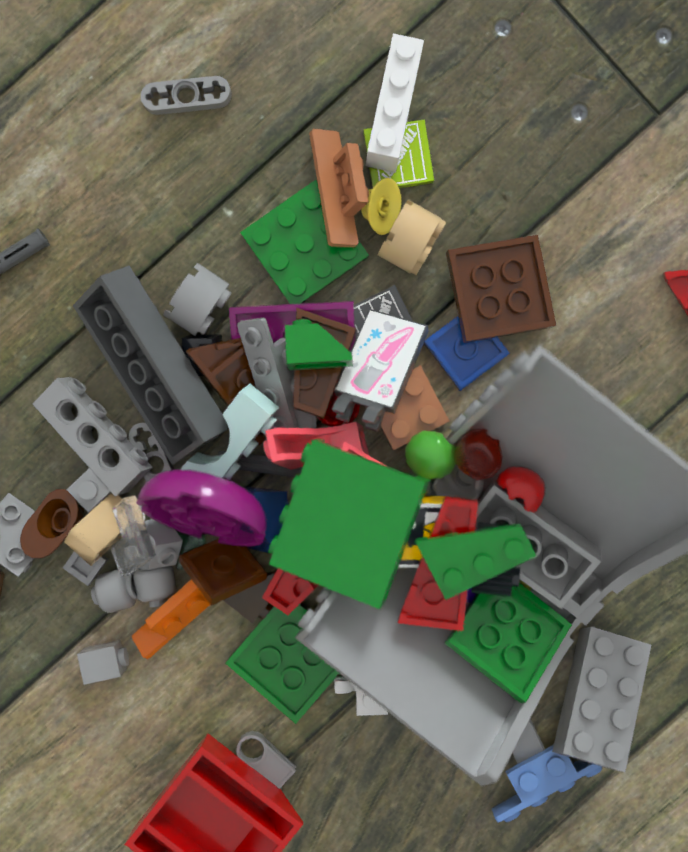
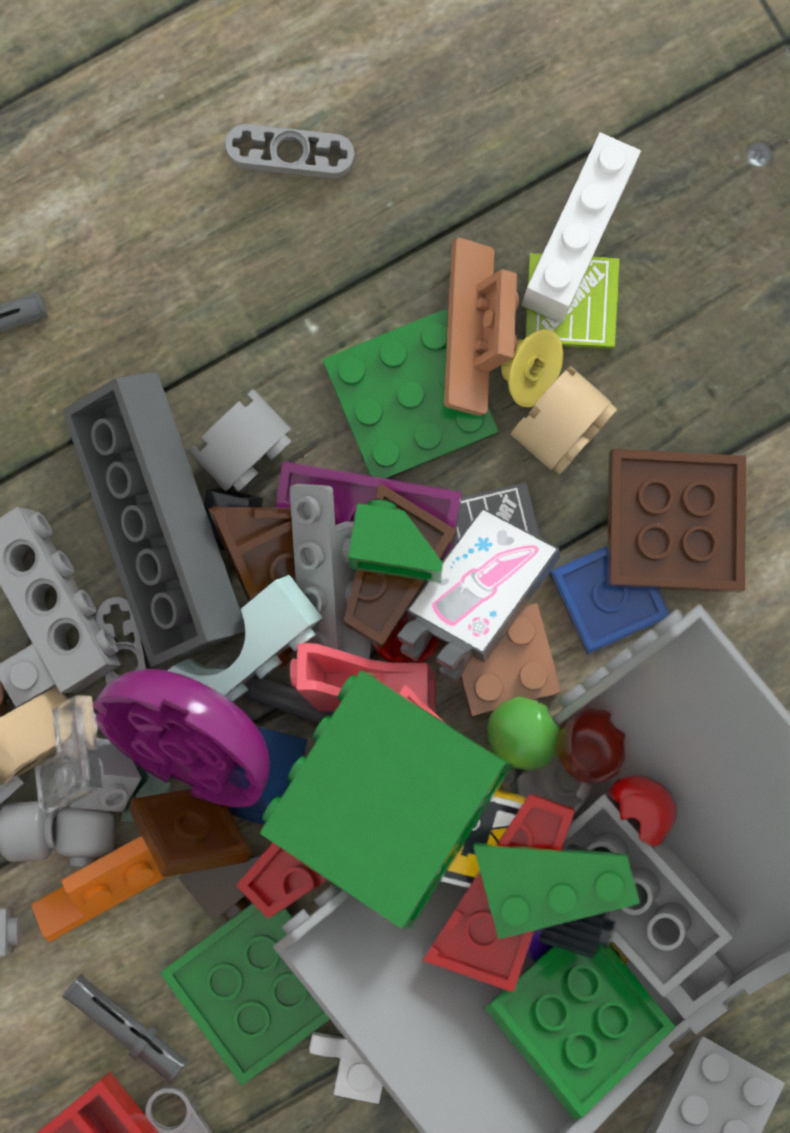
camera: 15 degrees right, 5 degrees down
none -> dark grey pin [63,974,189,1084]

